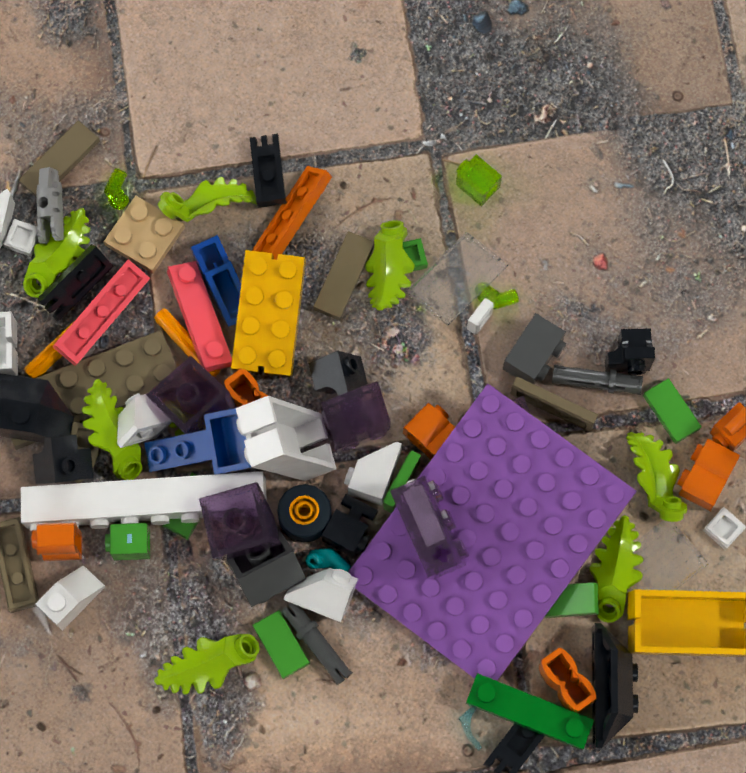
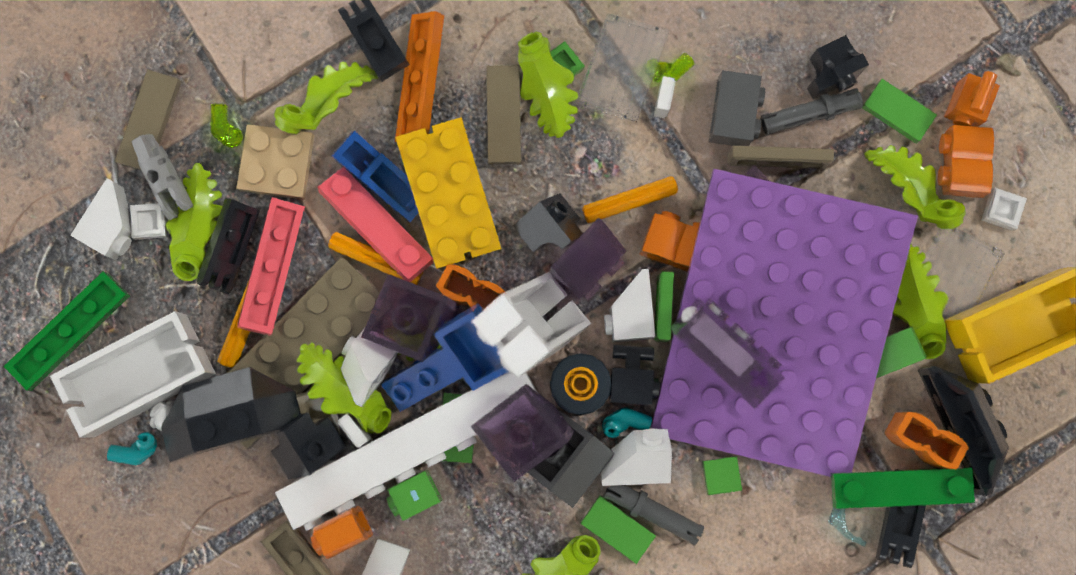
camera: 25 degrees left, 10 degrees up
none -> white tile [338,414,373,448]
none -> light orange axle [582,176,678,223]
none -> bright green tile [702,456,742,495]

